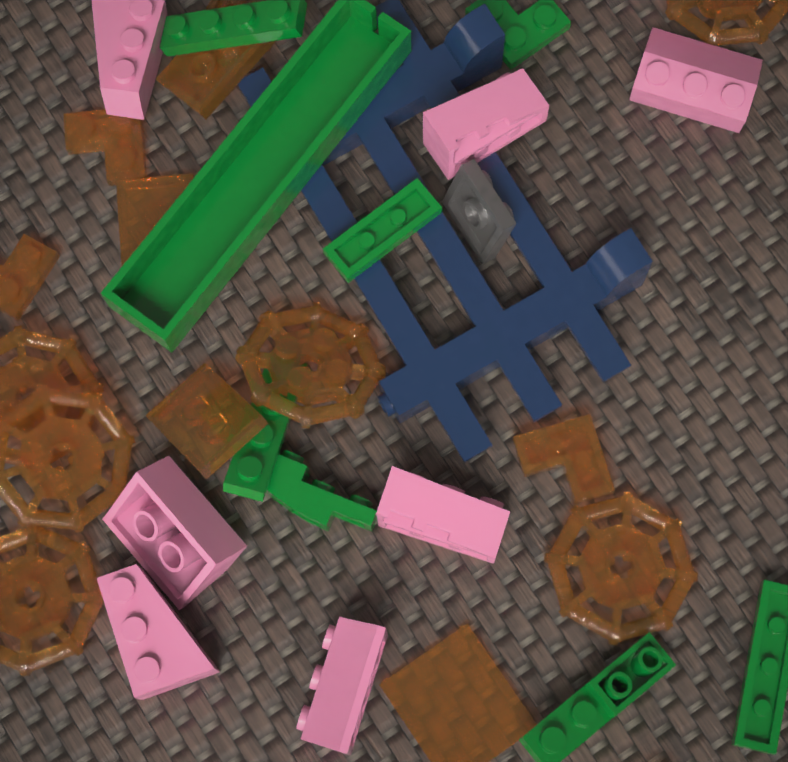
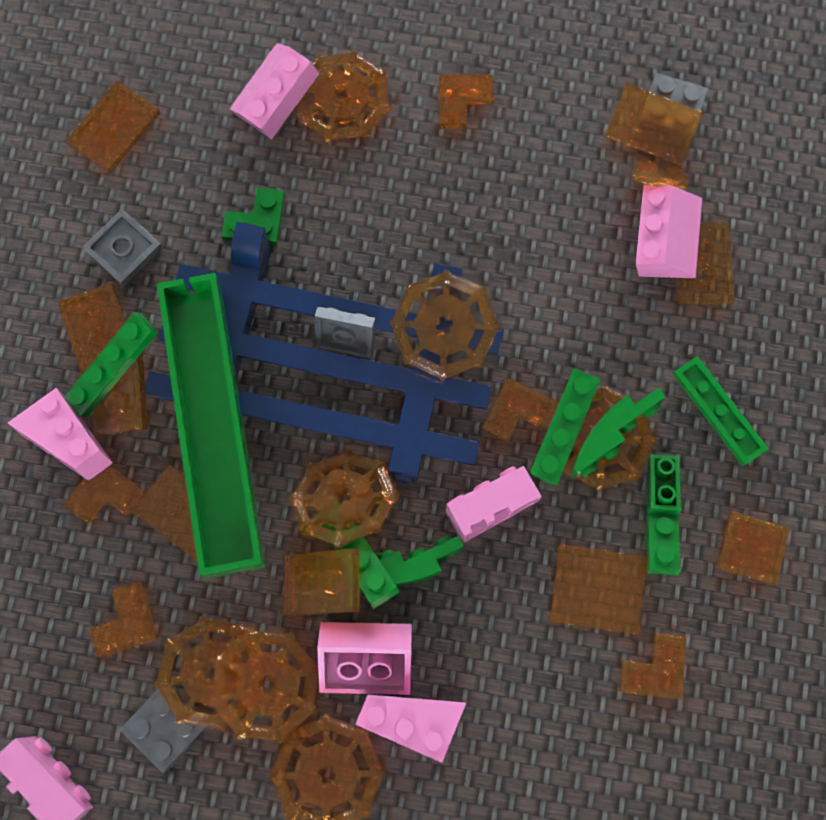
camera: 50 degrees left, 0 degrees up
bright pink slope [296,617,388,755] -> none
green plate [323,178,442,283] -> none
bright pink wedge [423,68,549,180] -> none
bright pink slope [629,27,763,133] -> none
none -> clear orange plate [389,270,500,381]
none -> green plate [529,368,601,487]
none -> green slope [570,388,666,479]

